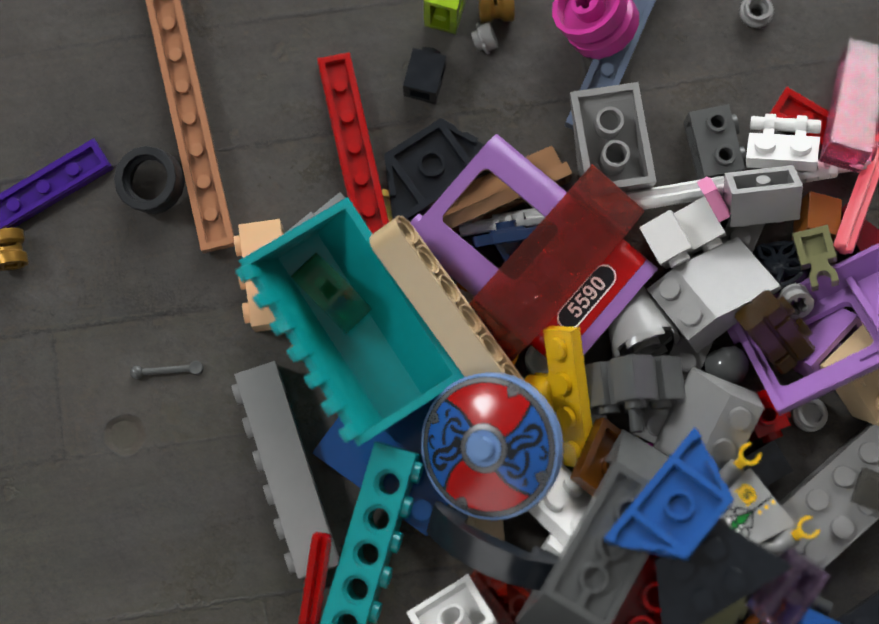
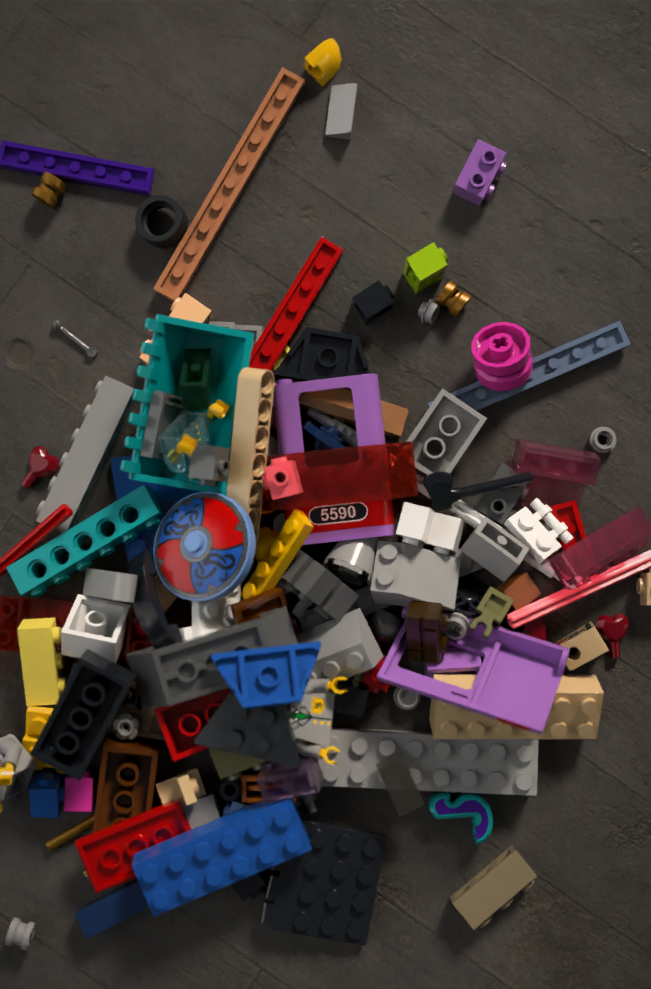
camera: 40 degrees right, 5 degrees up
bright pink tile [697,176,731,223] -> none
none -> dark red rock [21,446,60,489]
none -> light grey beam [82,568,138,603]
none -> dark grey container [140,391,192,464]
none -> clear light blue torso [158,400,230,481]
none -> dark grey brick [188,445,230,486]
none -> coral brick [262,456,303,500]
none -> black piece [422,471,532,512]
none -> clear pink brick [511,438,601,486]

